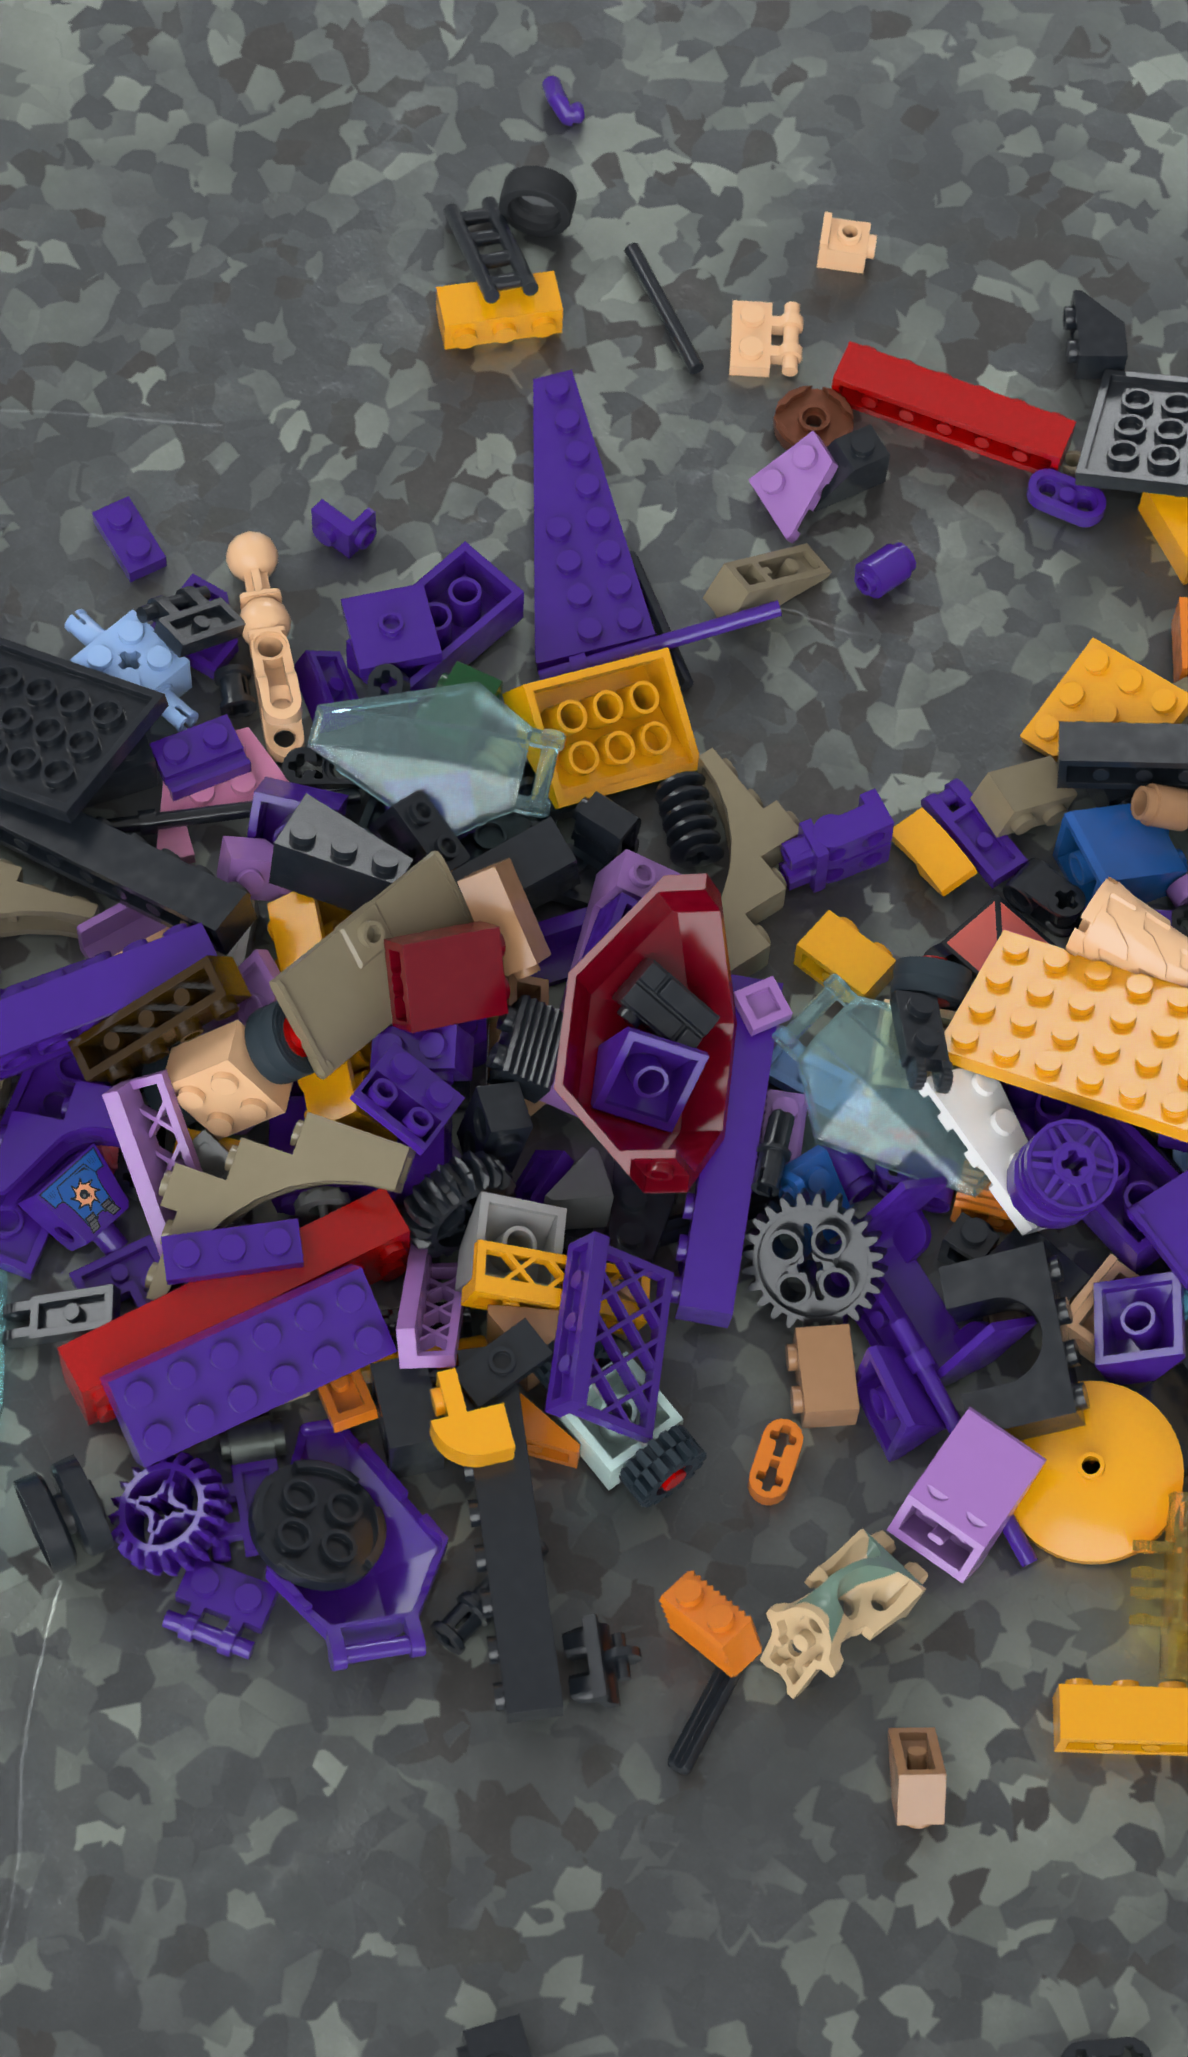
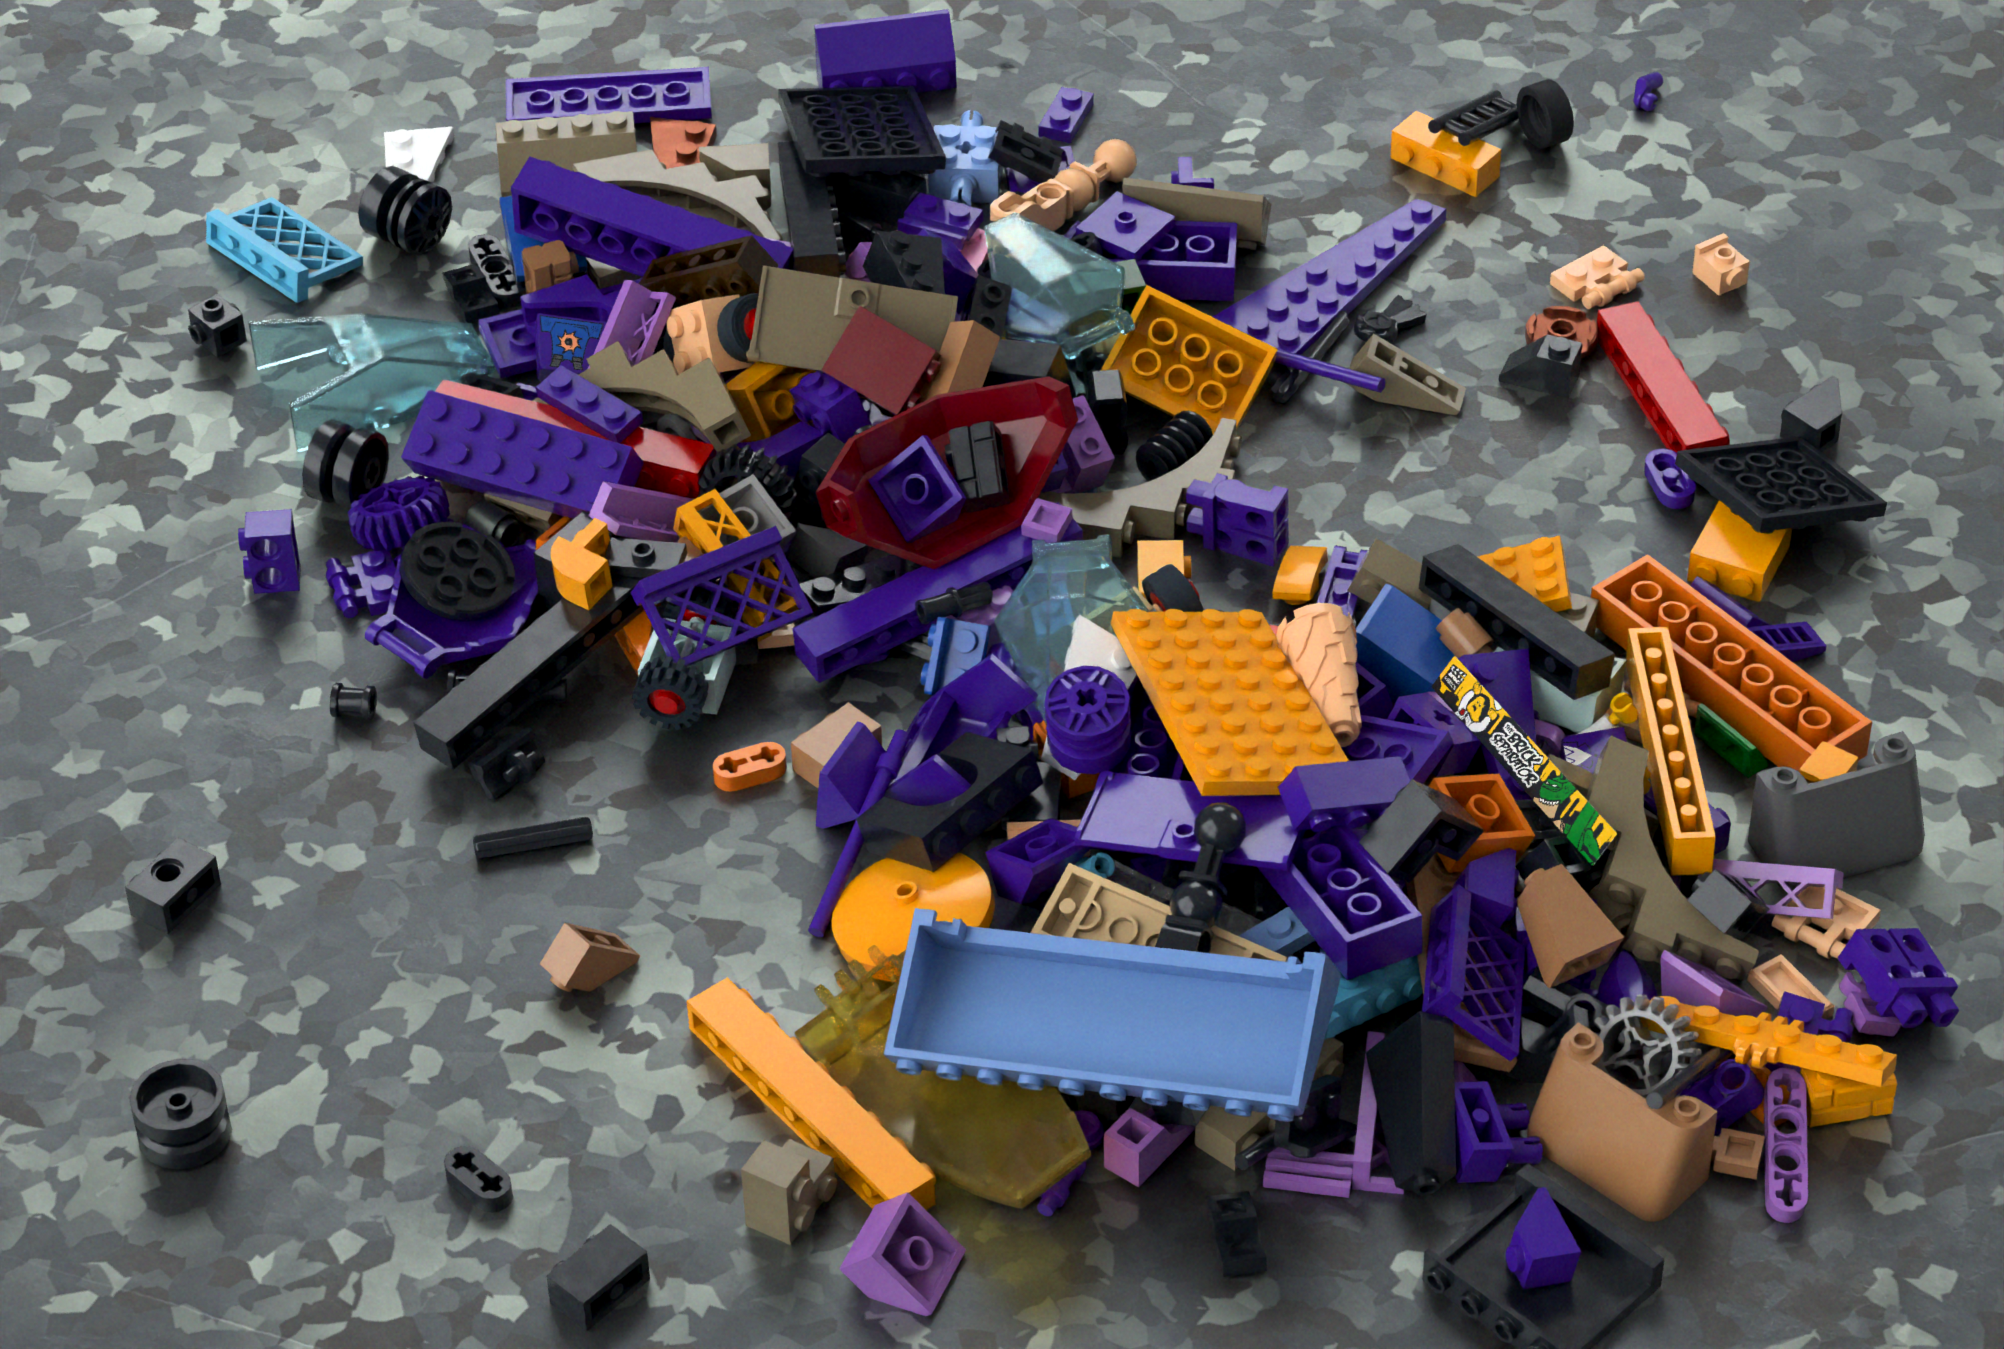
camera: 55 degrees right, 20 degrees down
dark purple slope [349,1041,465,1155] -> none
black bar [624,243,704,374] -> none
orange brick [659,1571,762,1677] -> none
gear [742,1188,888,1328] -> none
medium lavender wing [749,431,839,543] -> none
tan hips [760,1528,928,1699] -> none
dark purple brick [854,542,916,599] -> none
medium lavender slope [887,1407,1047,1584] -> none
black hinge [890,990,954,1094] -> none
none -> dark purple brick [238,509,301,594]
none -> black bush [330,683,377,720]
none -> dark tan slope [1123,177,1272,250]
none -> black piece [1354,295,1427,343]

